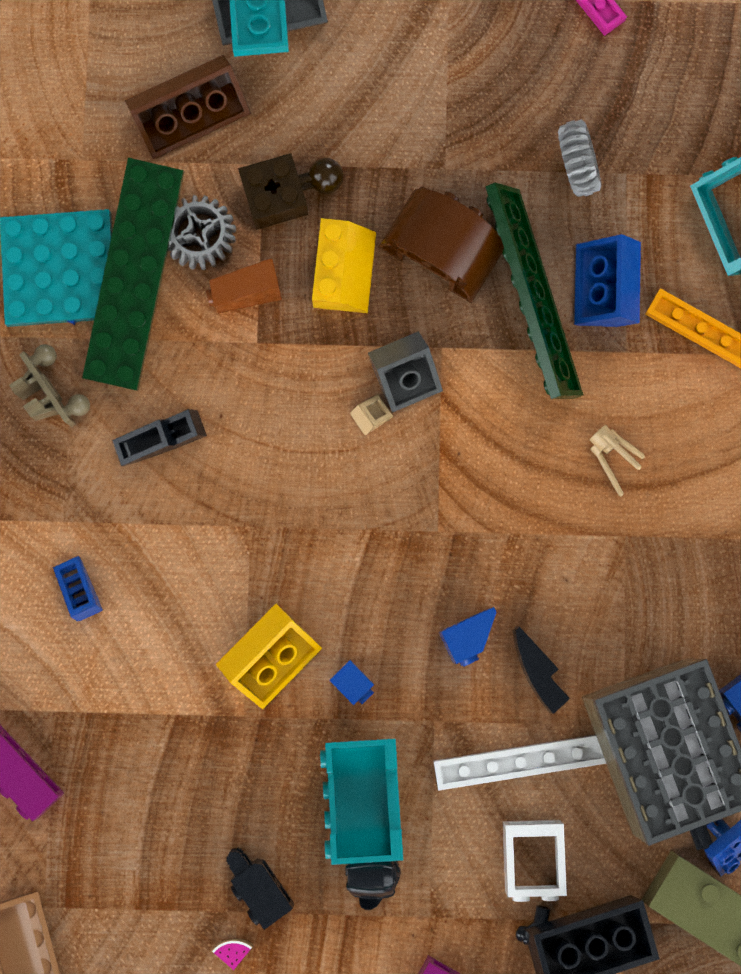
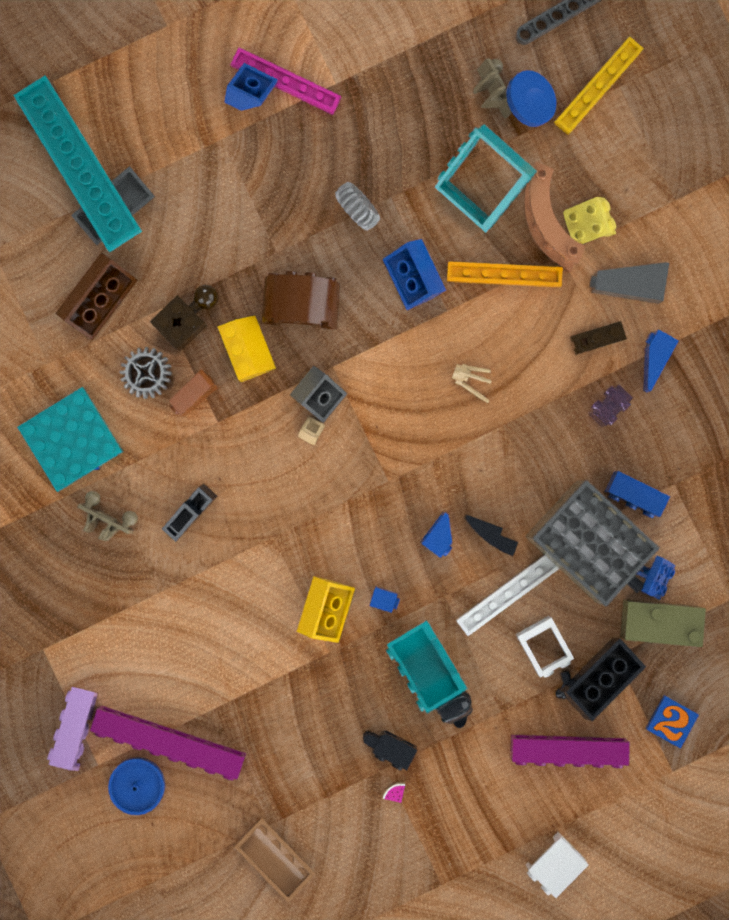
camera: 25 degrees left, 5 degrees up
blue slope [53,556,103,621] -> none
dark green plate [82,158,185,391] -> none
dark green plate [485,182,584,399] -> none

